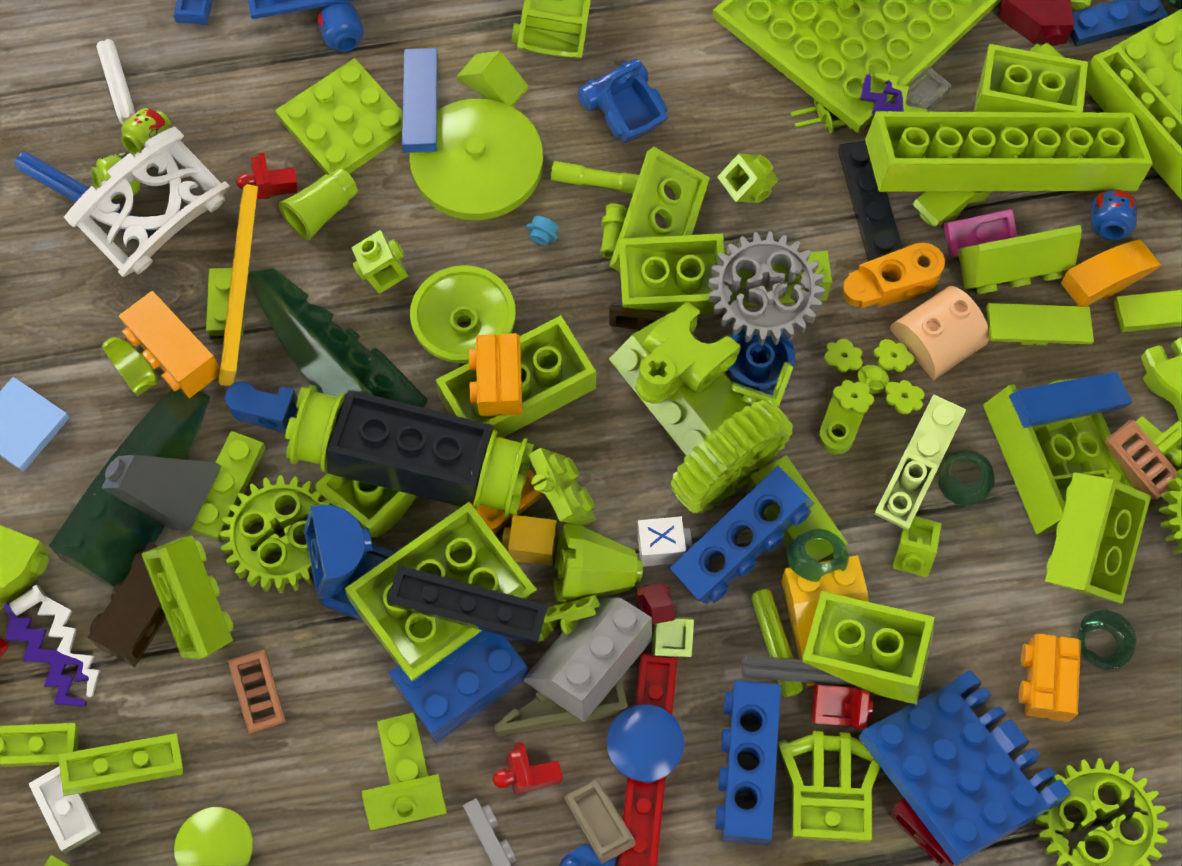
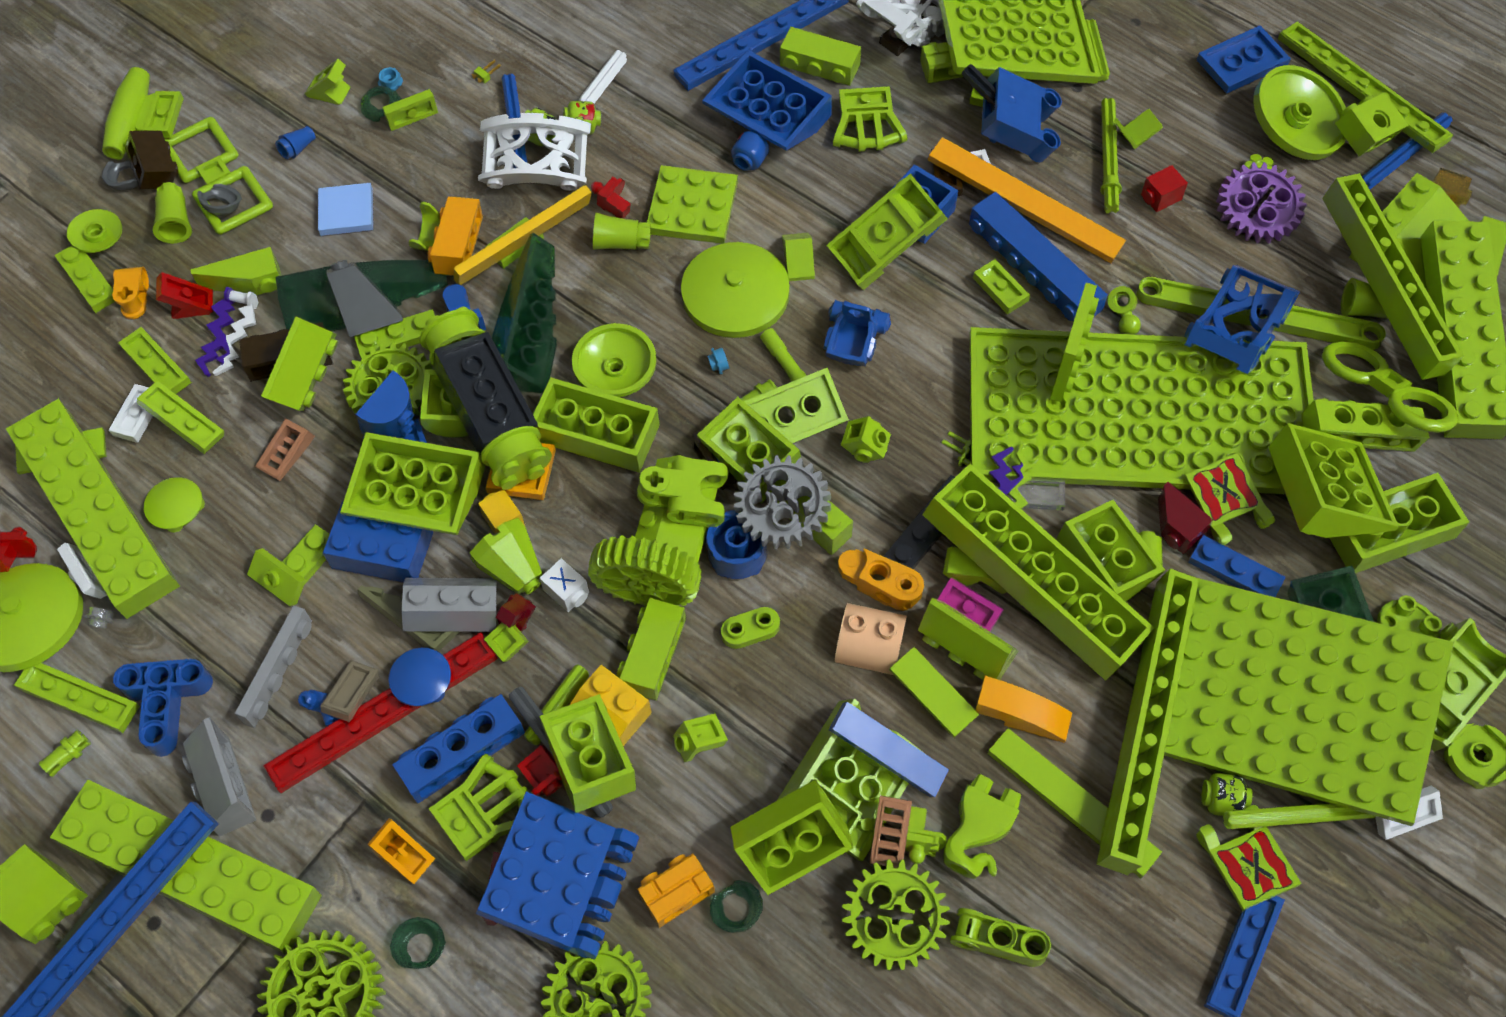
camera: 50 degrees right, 5 degrees down
lime brick [351,230,408,294] -> none
black plate [387,565,548,645] -> none
tile [402,48,438,153] -> none
light orange brick [469,333,523,416] -> none
red piece [493,742,563,795] -> none
lime plate [528,448,596,527] -> none
lime piece [538,595,600,642] -> none
blue brick [670,465,815,604] -> none
lime bracket [730,362,793,407] -> none
clear green piece [787,529,849,582] -> none
lime plant [824,339,925,414] -> none
yellowish green slope [874,394,966,530] -> none
clear green piece [938,451,995,505] -> none
blue head [1091,189,1137,241] -> none

